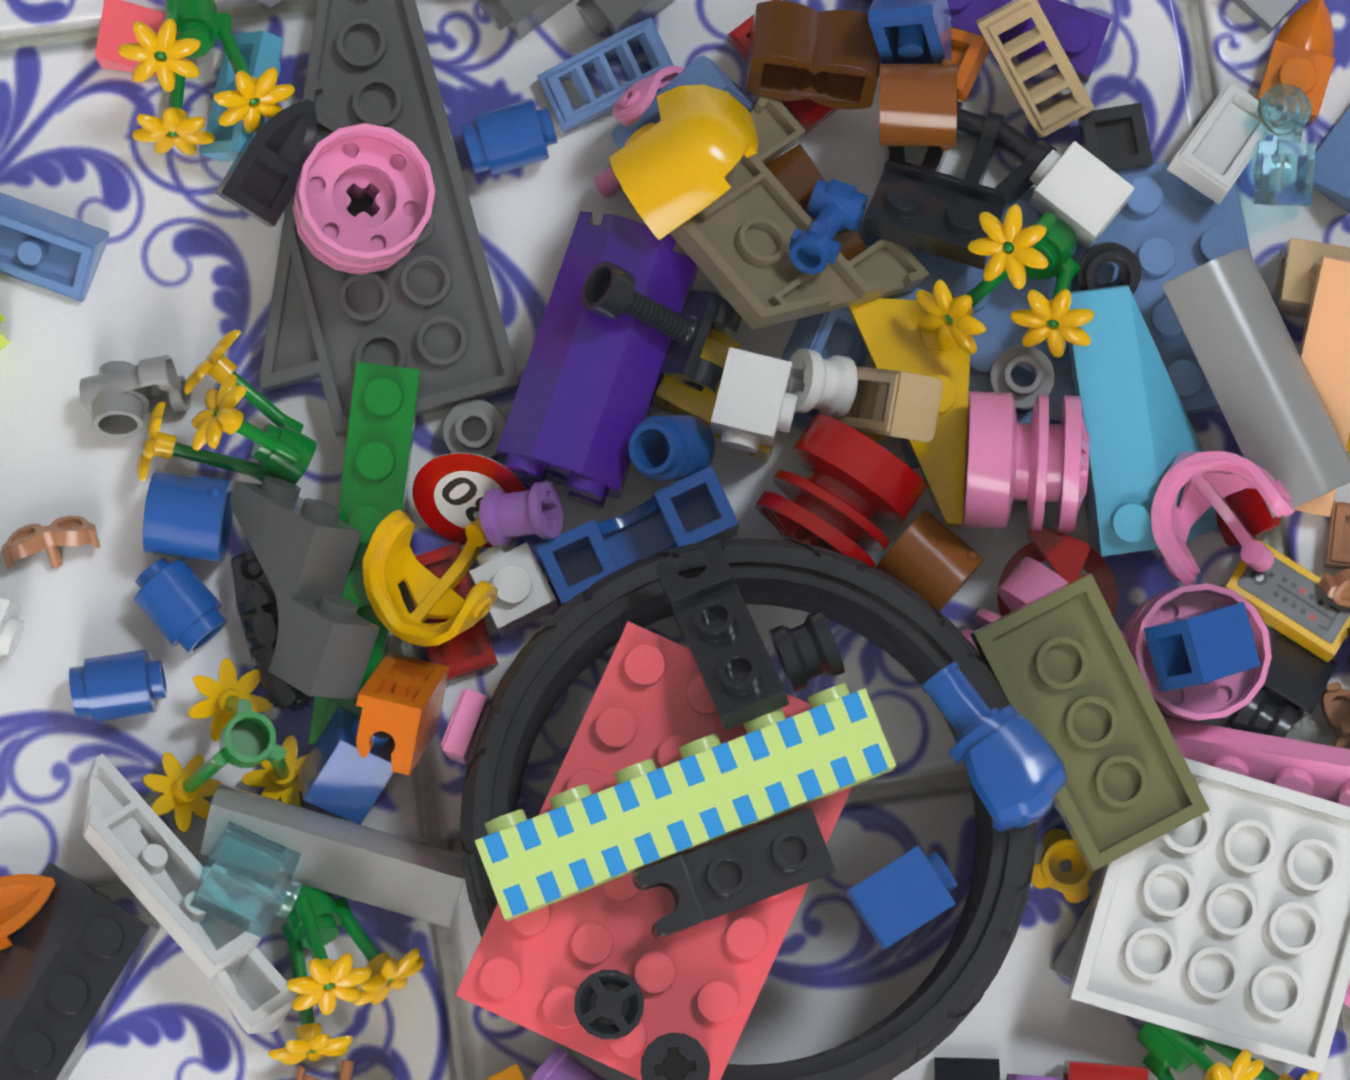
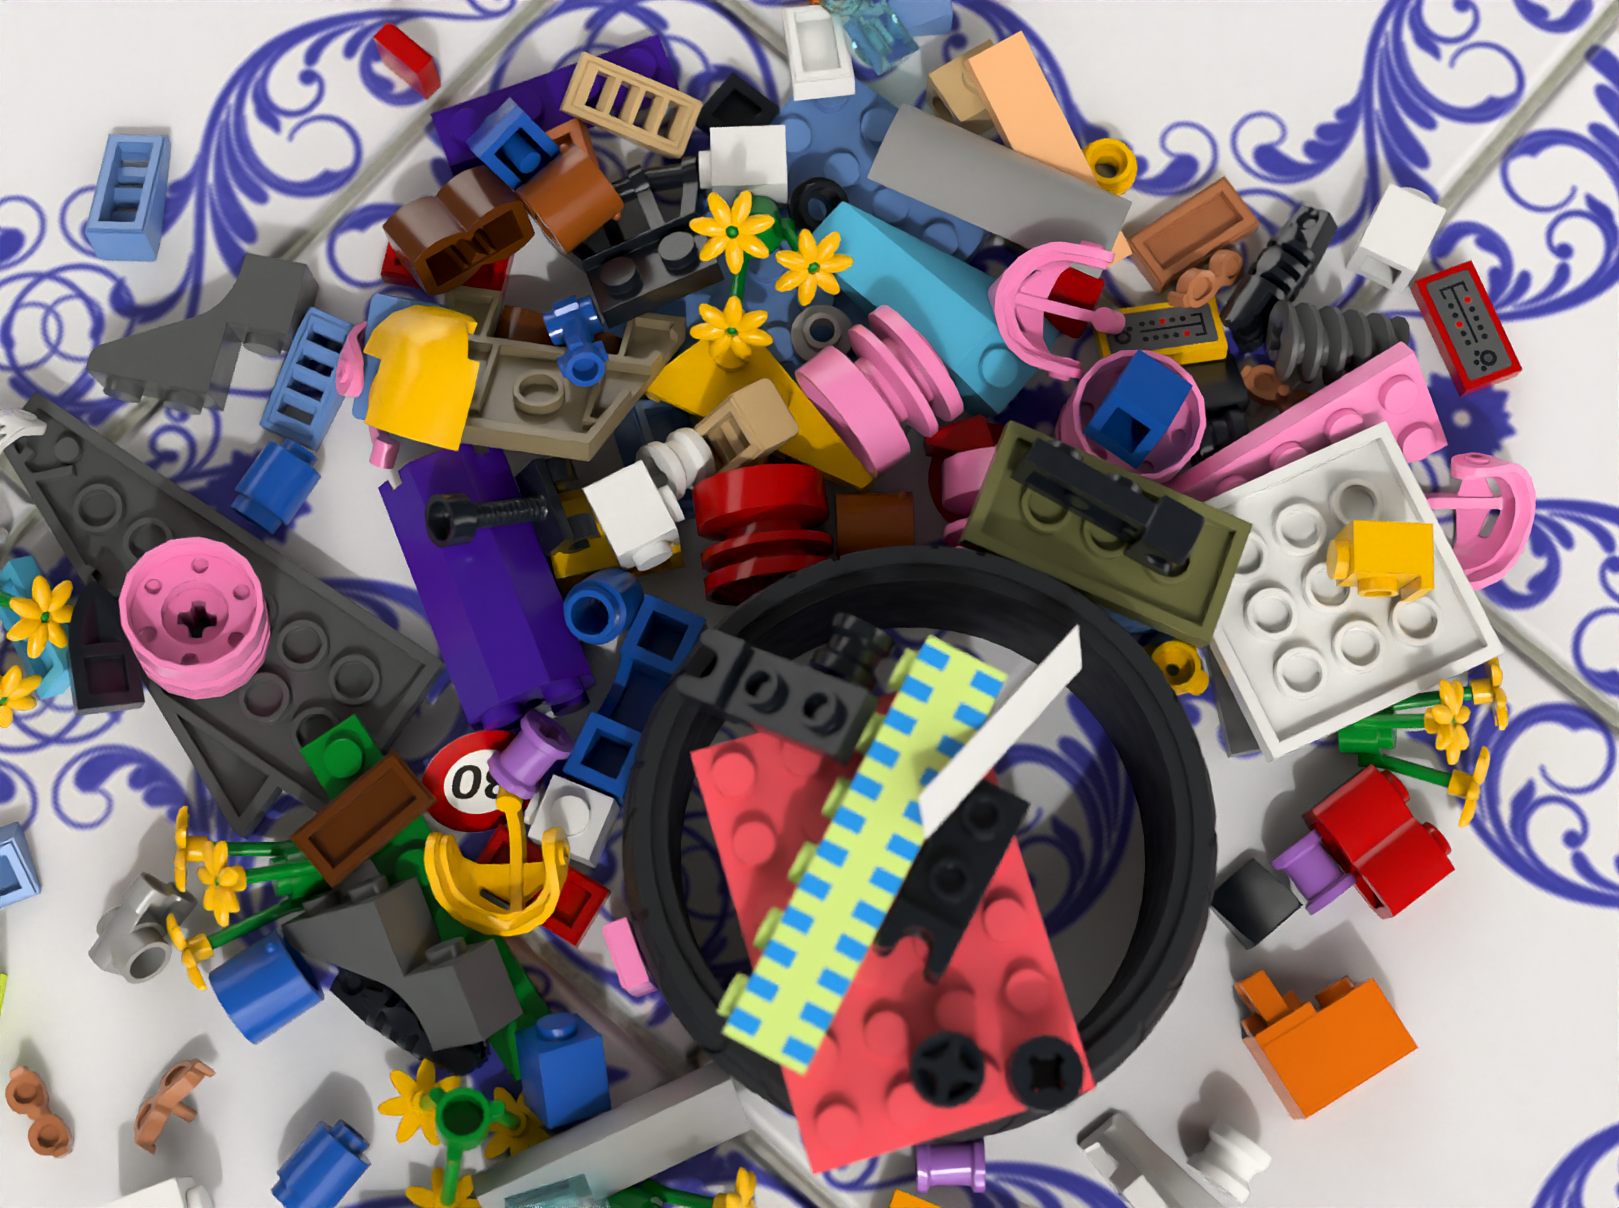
camera: 40 degrees left, 5 degrees down
blue brick [133,557,228,654] -> none
orange hinge [356,652,450,775] -> none
light grey plate [443,399,506,459] -> none
blue brick [845,845,958,950] -> none
blue piece [921,661,1067,832] -> none
none -> reddish brown tile [289,750,438,888]
none -> white sticker [919,624,1082,840]
none -> black plate [1010,437,1205,576]
none -> yellow brick [1326,520,1434,602]

